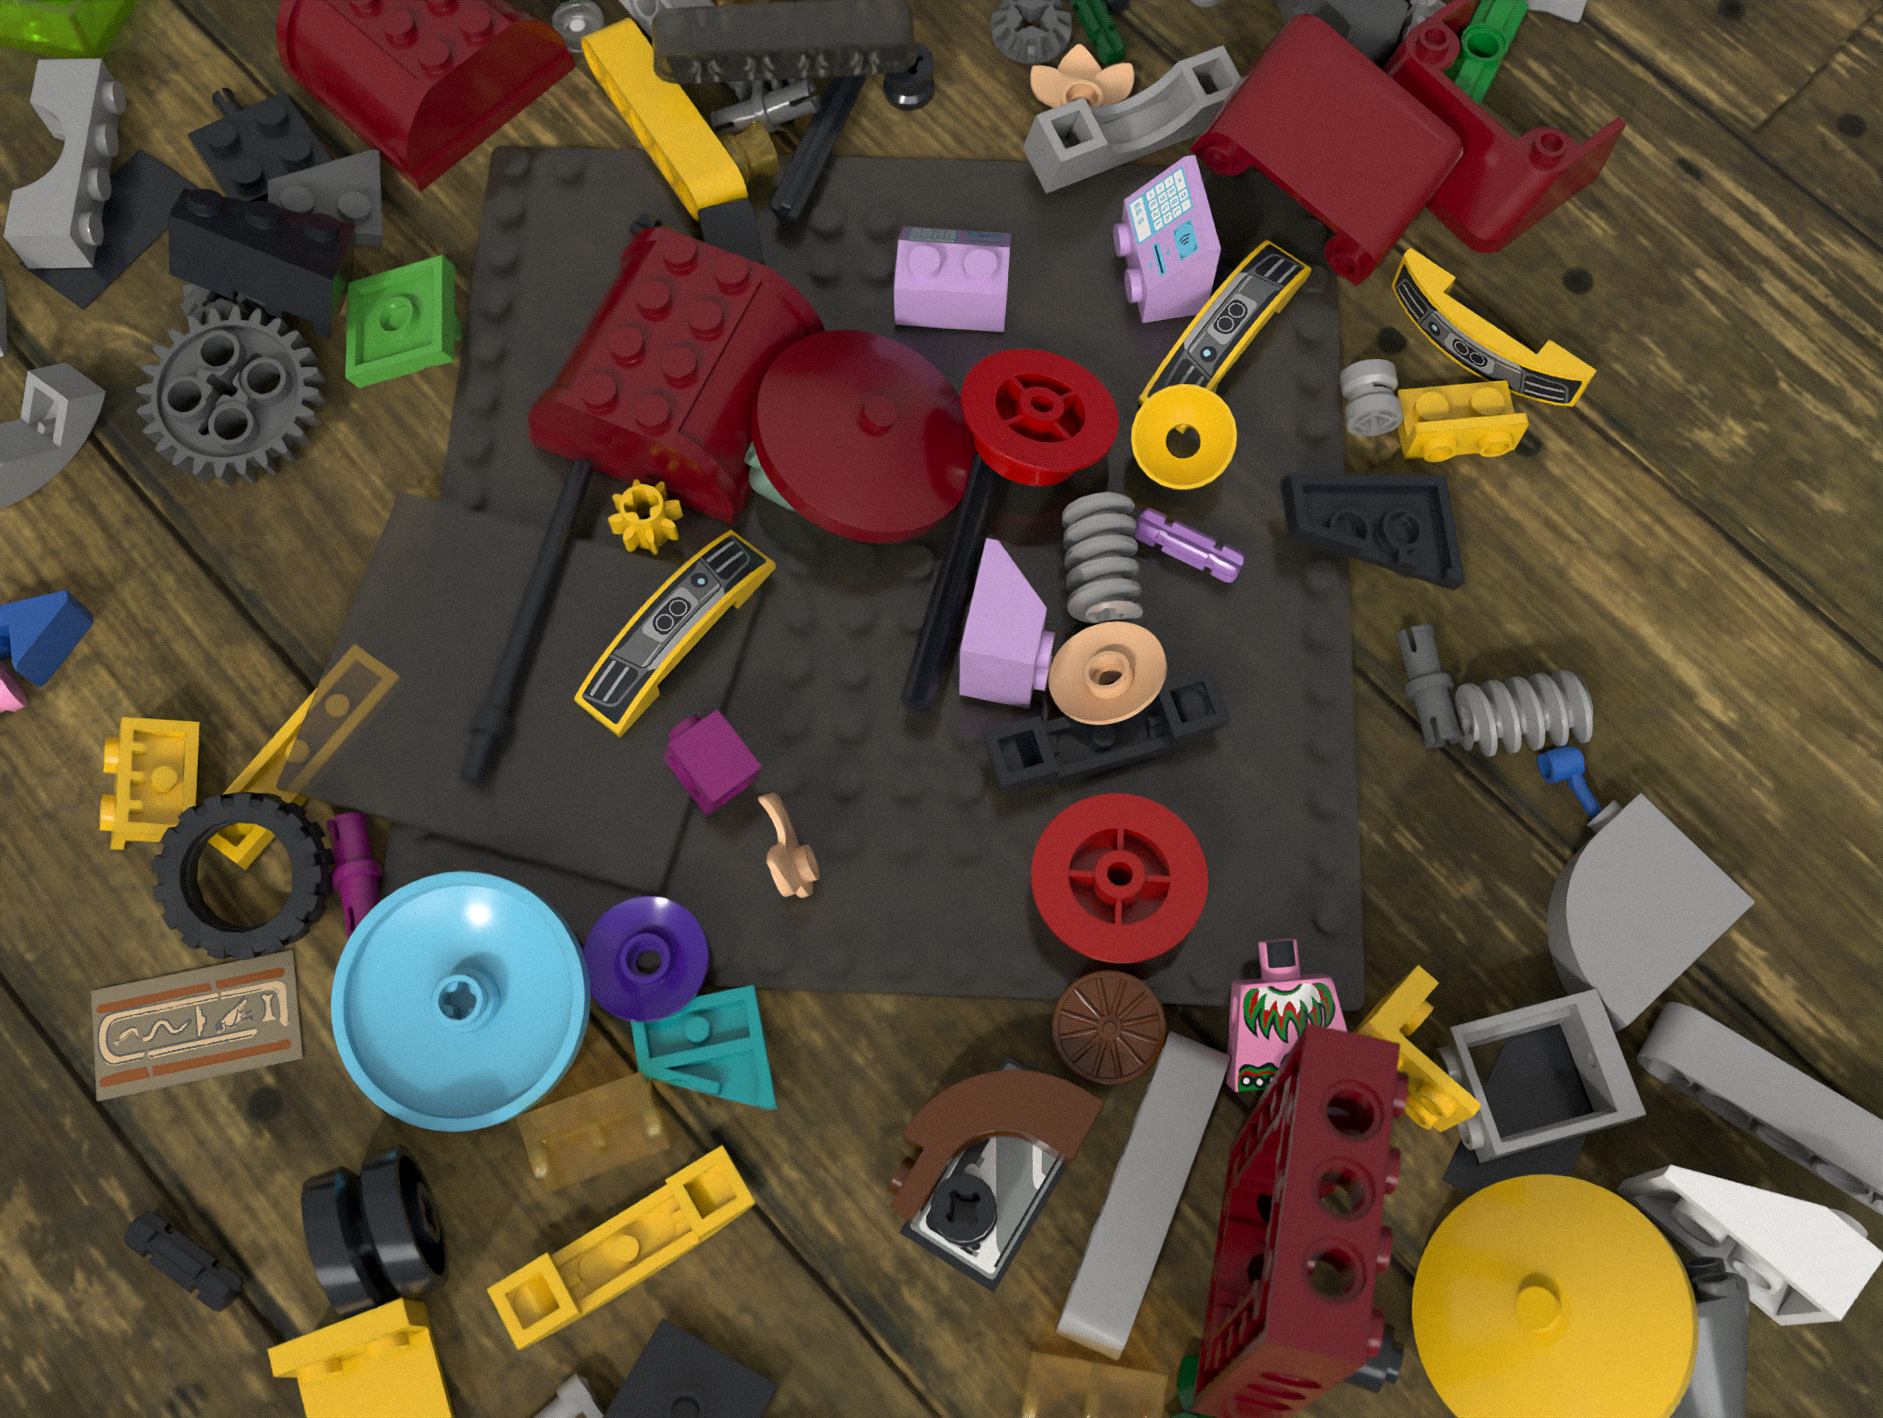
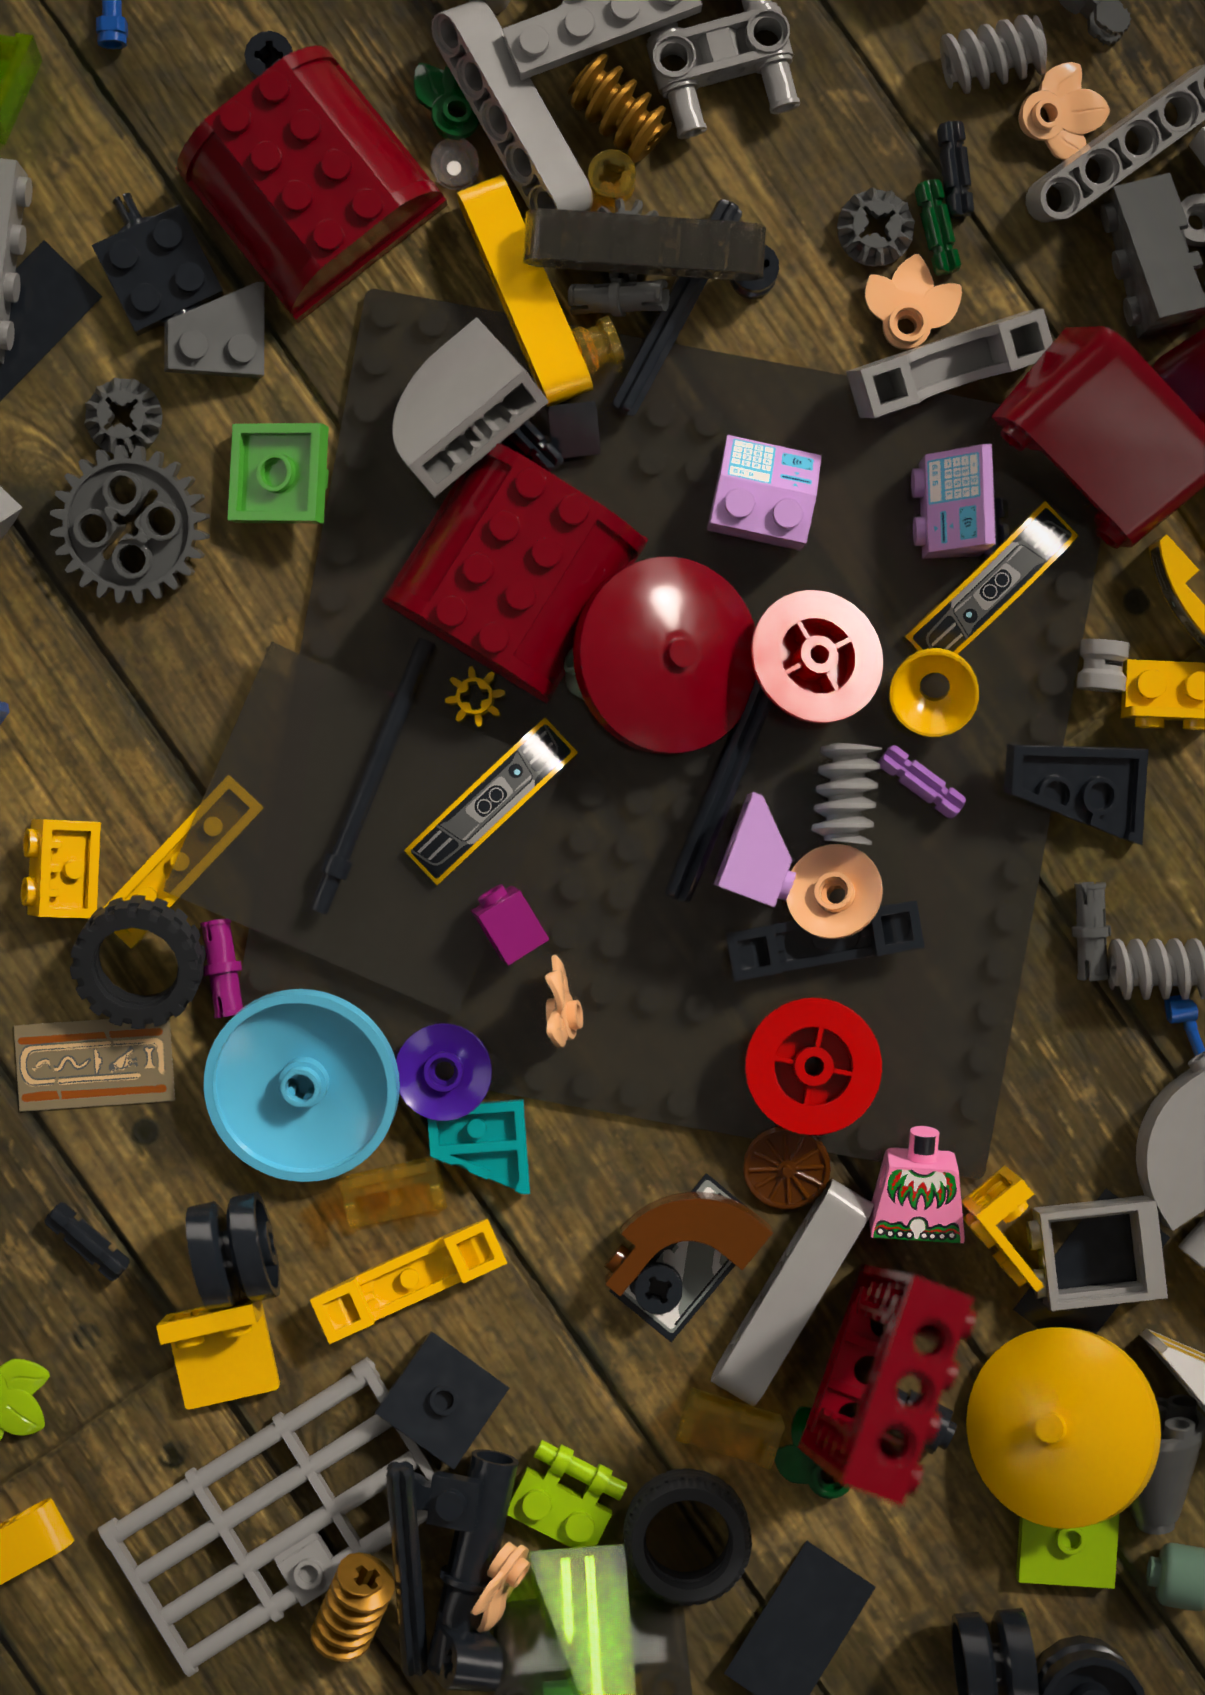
camera: 10 degrees right, 20 degrees up
black wedge [168,188,356,339] -> none
none -> light grey brick [393,317,549,497]

